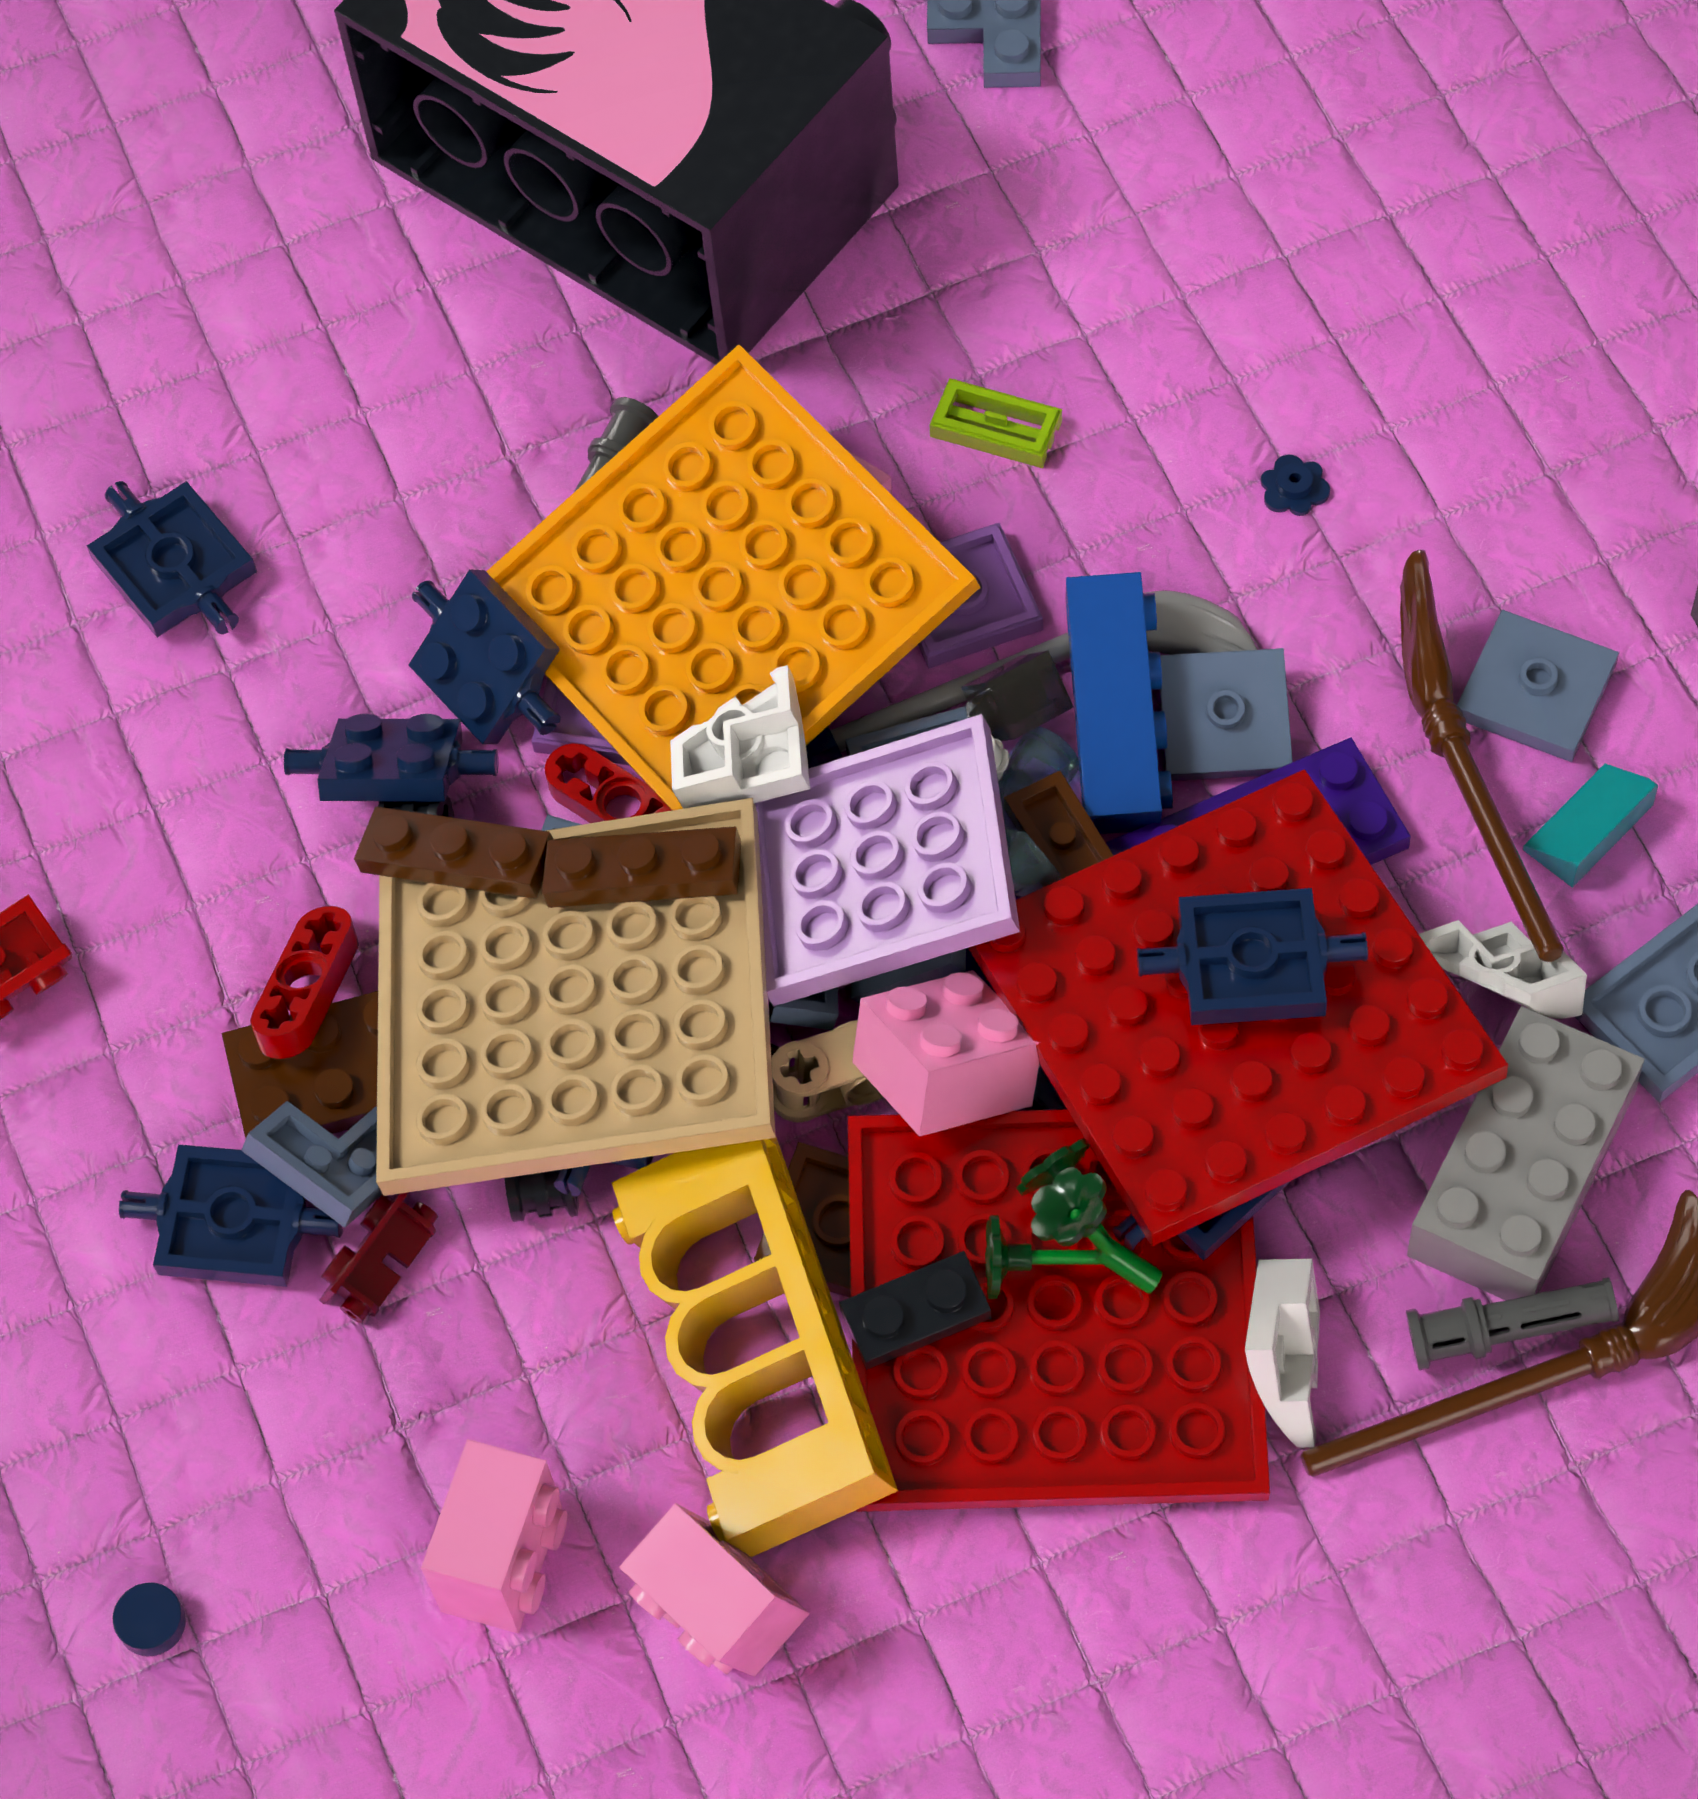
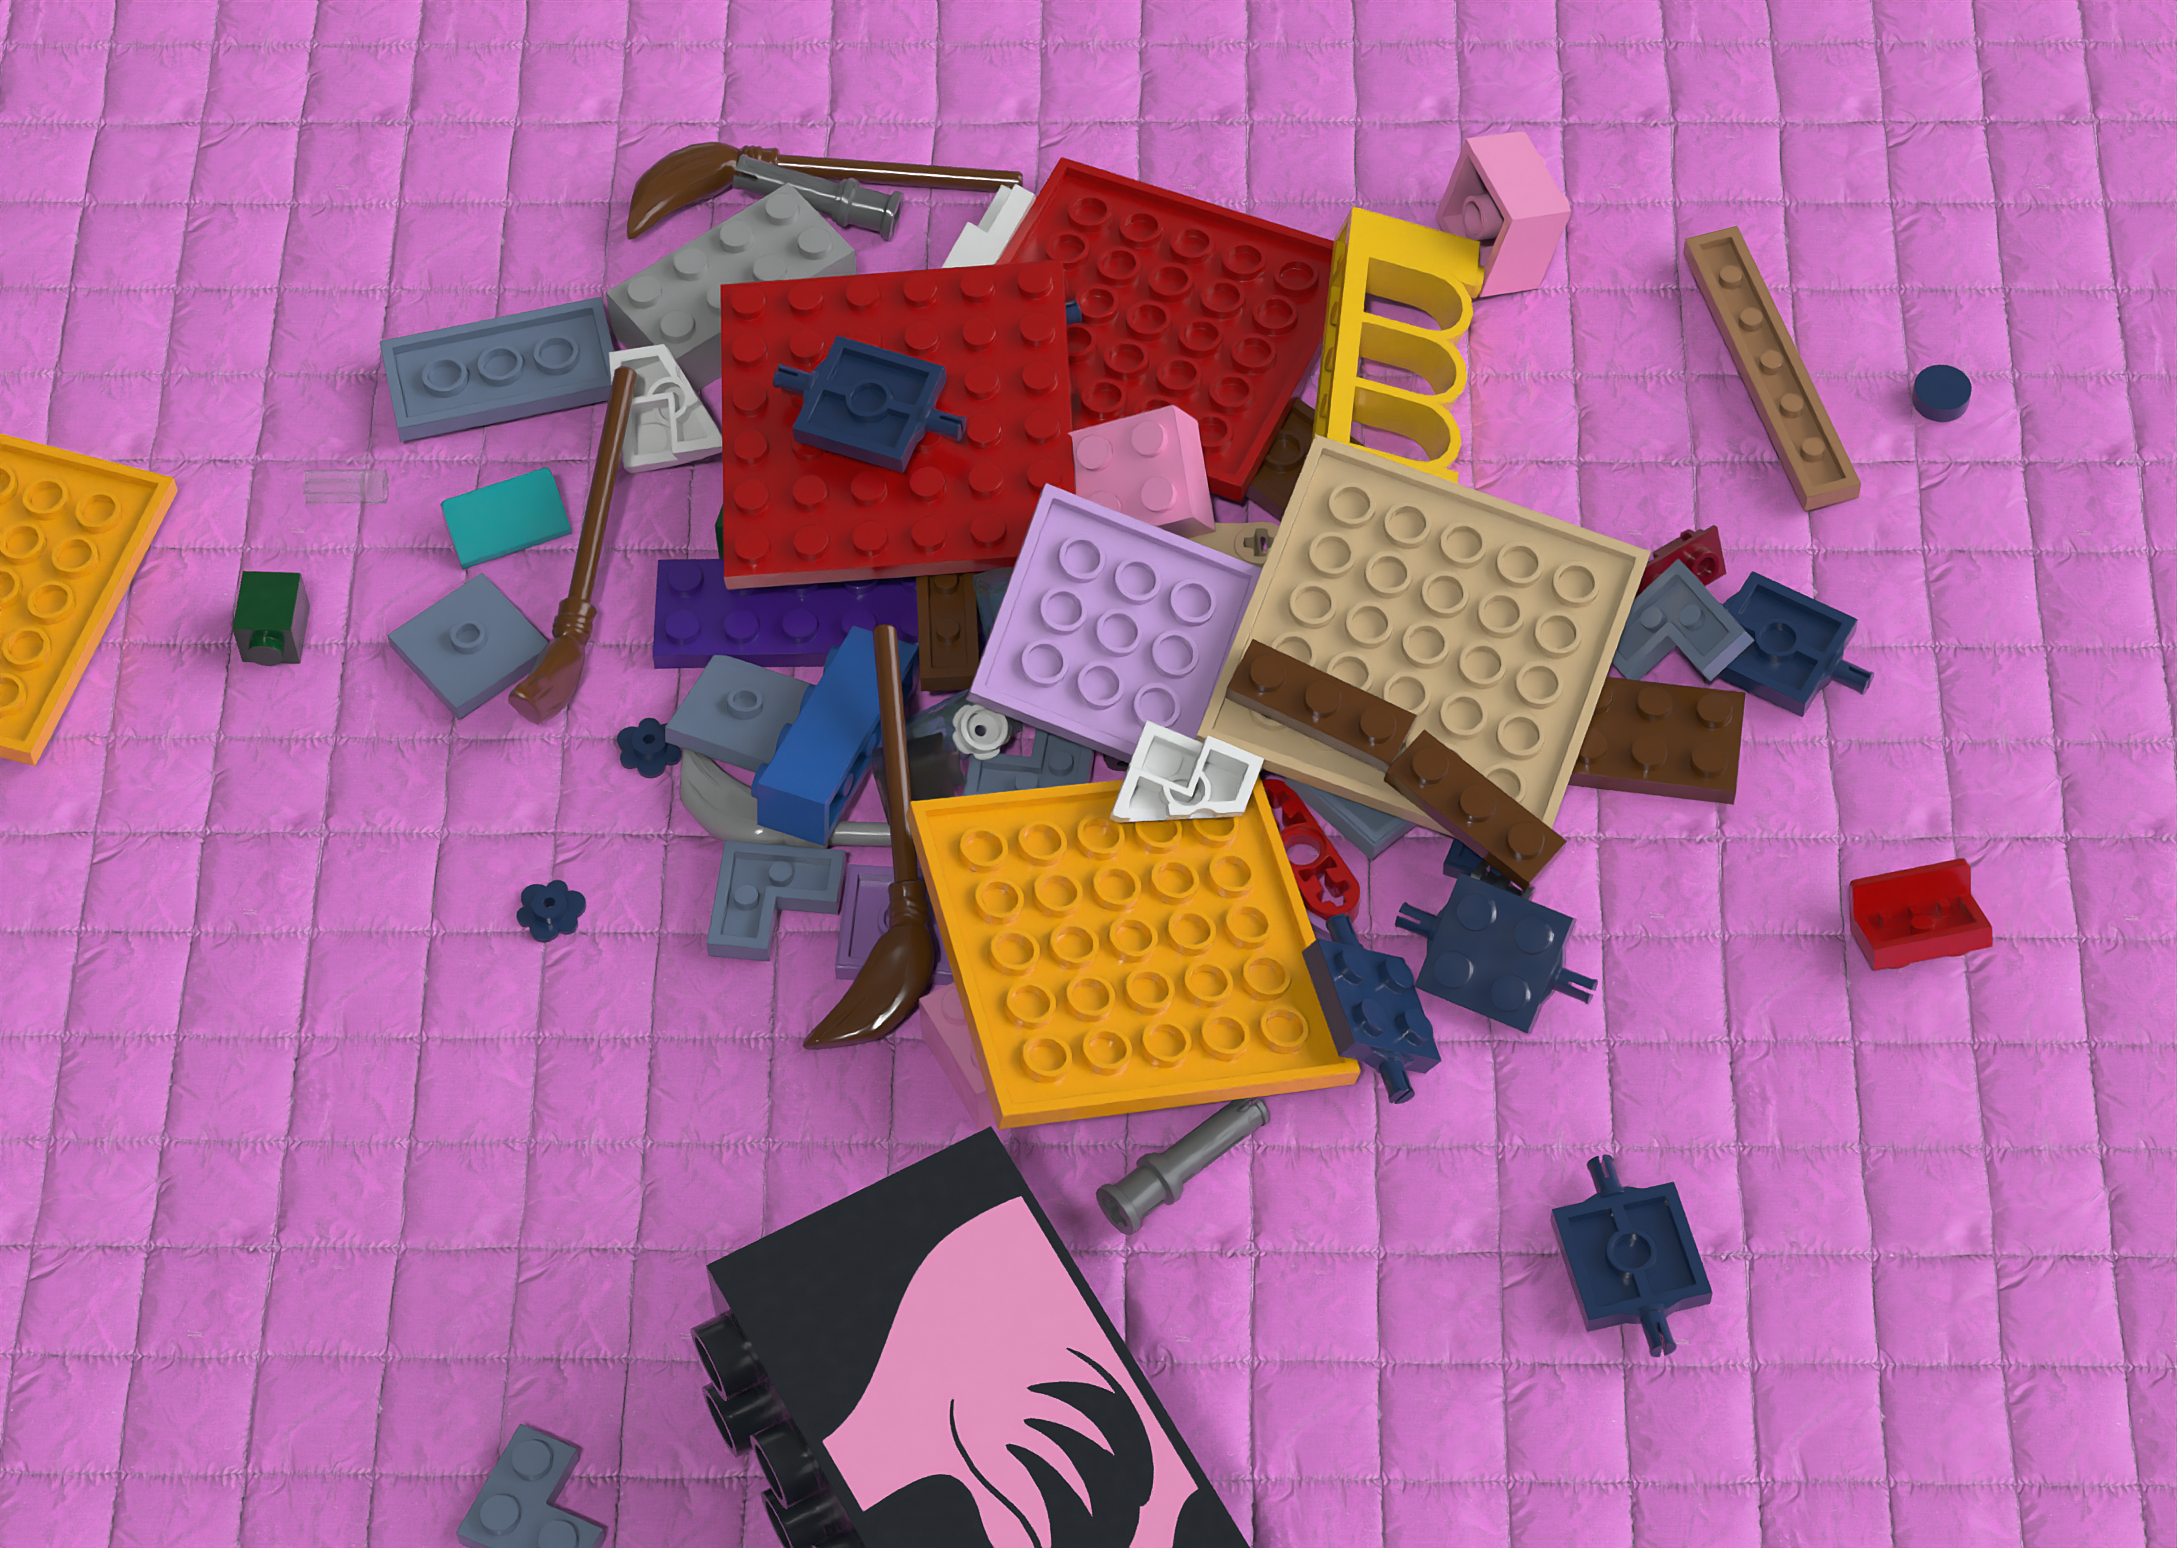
camera: 160 degrees left, 5 degrees down
red beam [250,906,359,1059] -> none
bright pink brick [421,1439,567,1634] -> none
black plate [839,1251,991,1370] -> none
lime tile [929,378,1062,468] -> none
dark green plant [985,1138,1163,1299] -> none
none -> dark blue plant [617,718,682,779]
none -> sand blue plate [706,840,846,961]
none -> reddish brown piece [802,624,935,1050]
none -> medium nougat plate [1683,226,1861,511]

